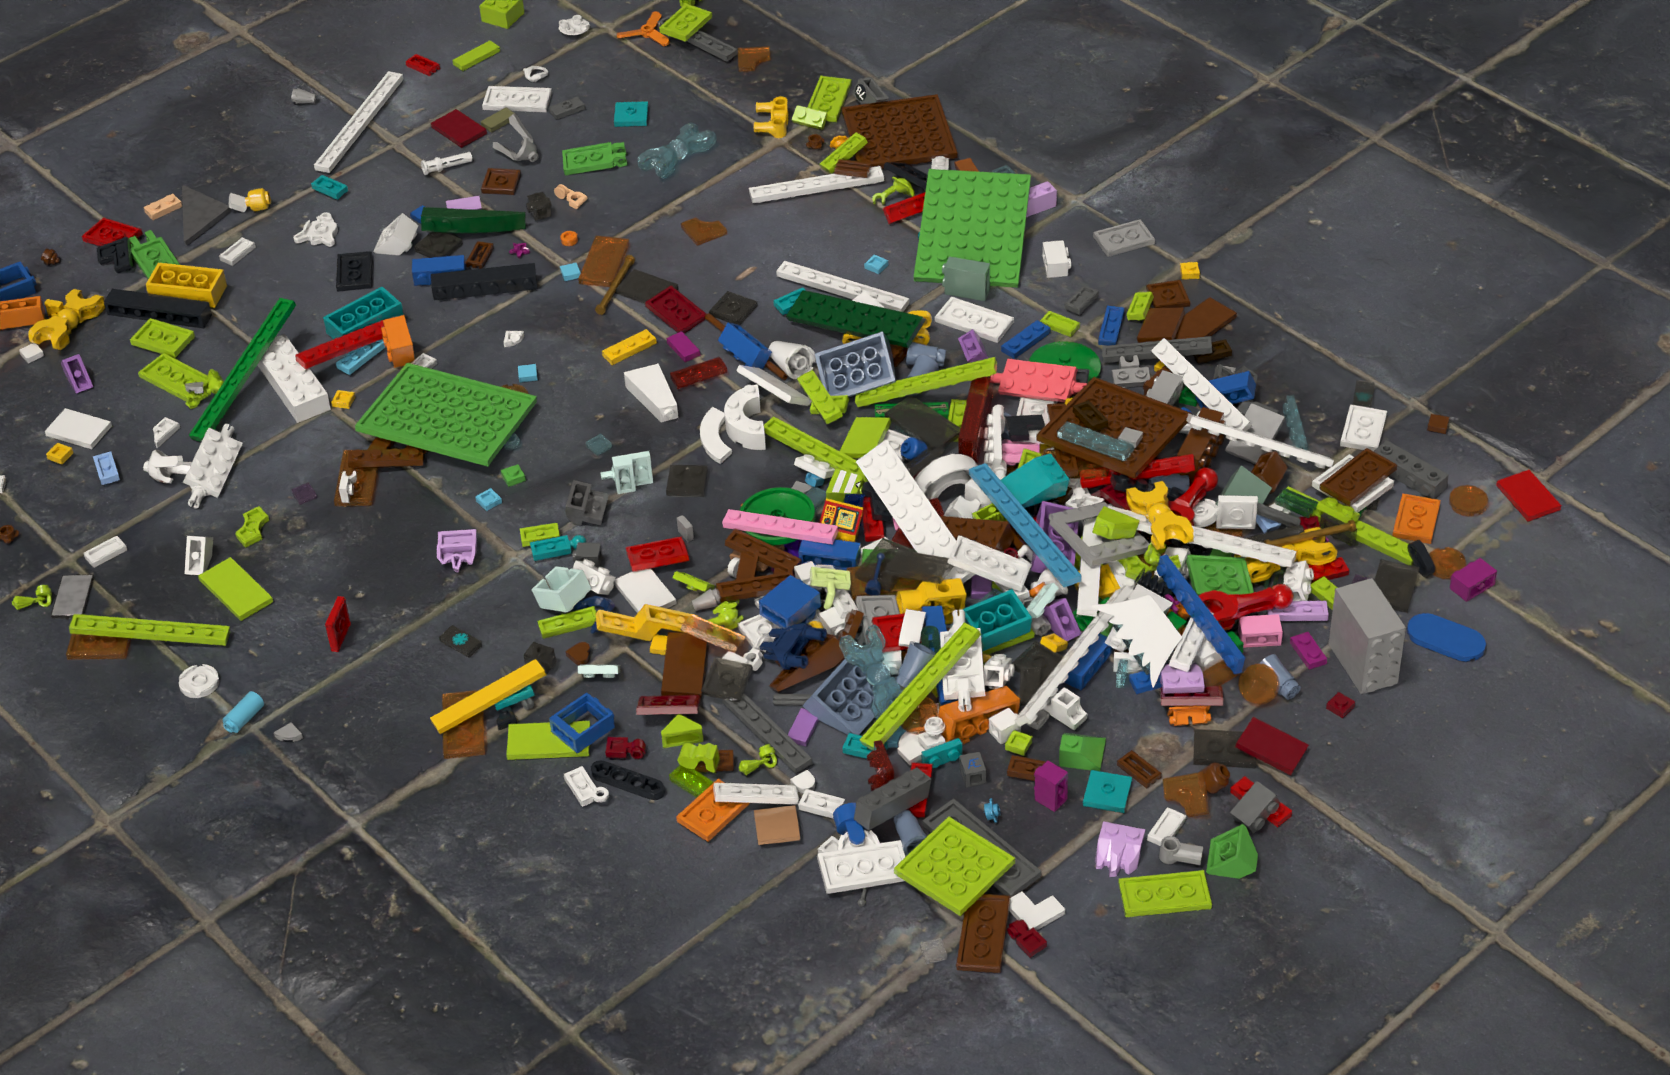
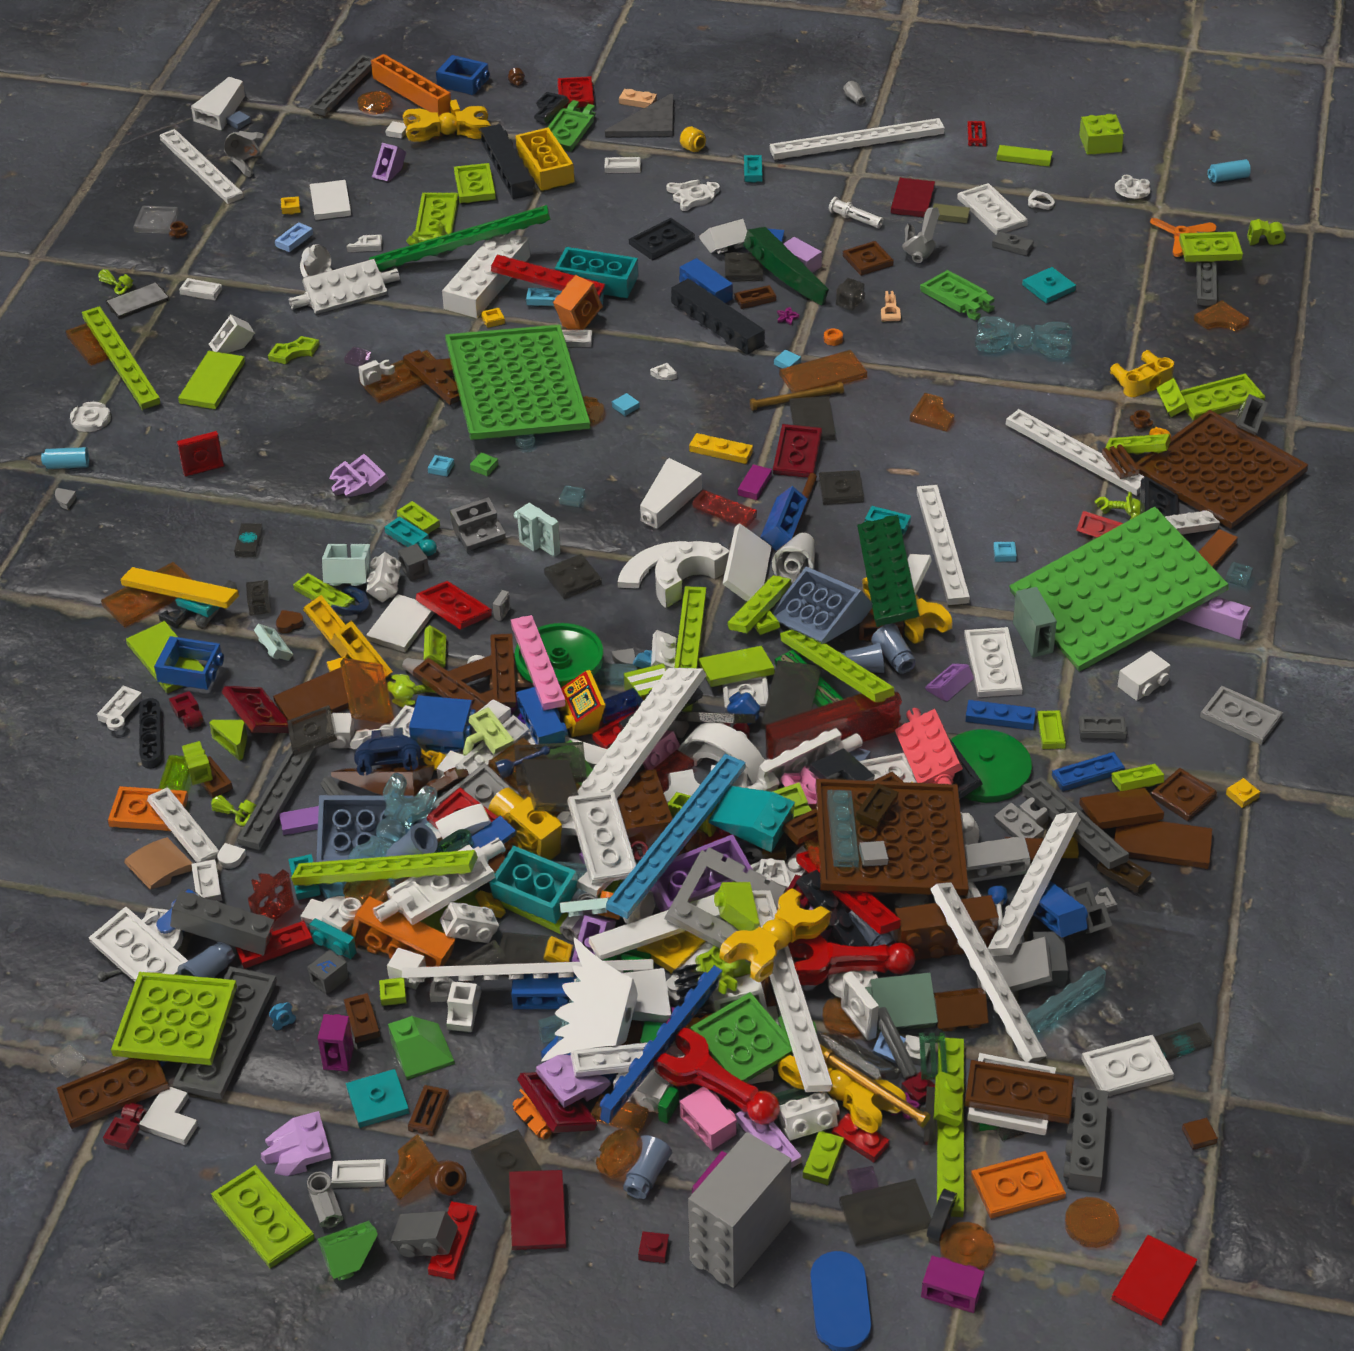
camera: 55 degrees right, 0 degrees up
light grey tile [185,382,204,394] -> none
white tile [229,193,247,212] -> none

